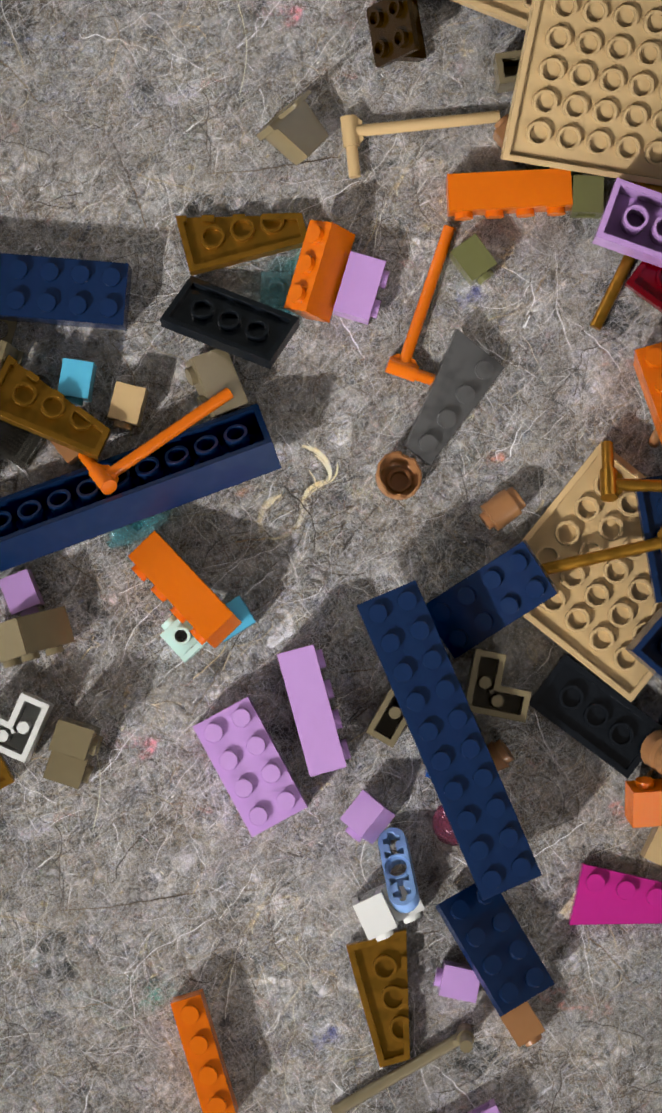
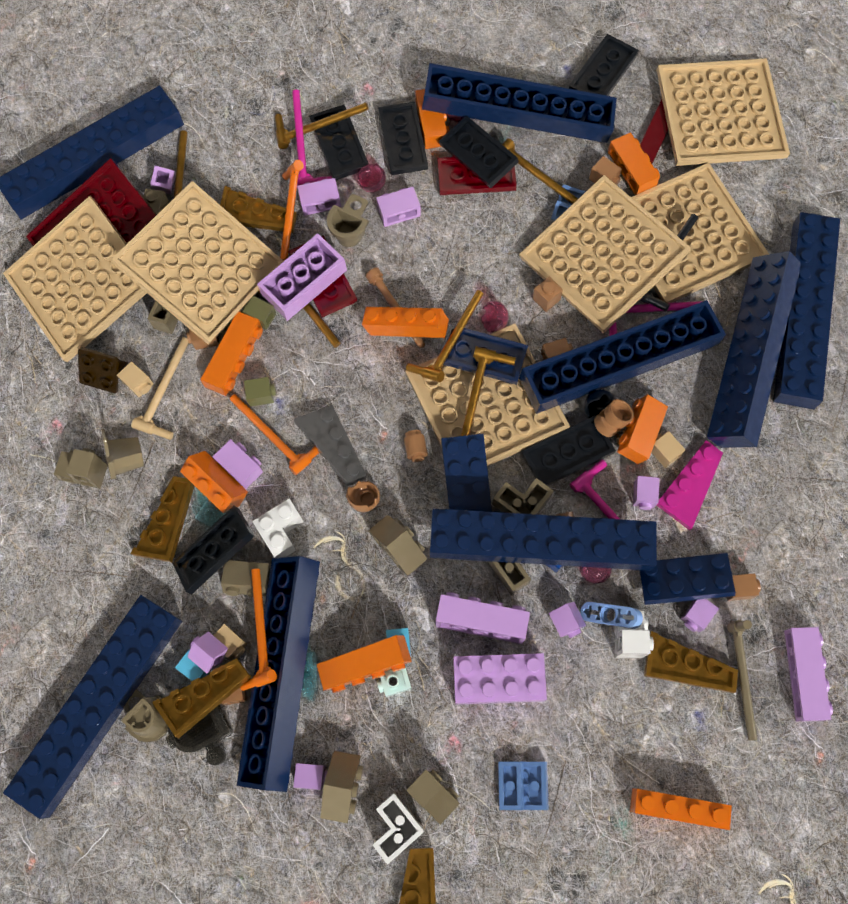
camera: 65 degrees left, 15 degrees down
none -> dark tan brick [53,448,108,489]
none -> tan brick [117,361,153,397]
none -> lavender brick [187,632,228,673]
none -> white brick [252,499,303,558]
none -> dark tan brick [368,515,427,576]
none -> medium blue slope [498,762,549,810]
none -> dark pink bar [569,459,620,519]
none -> lavender brick [633,476,659,510]

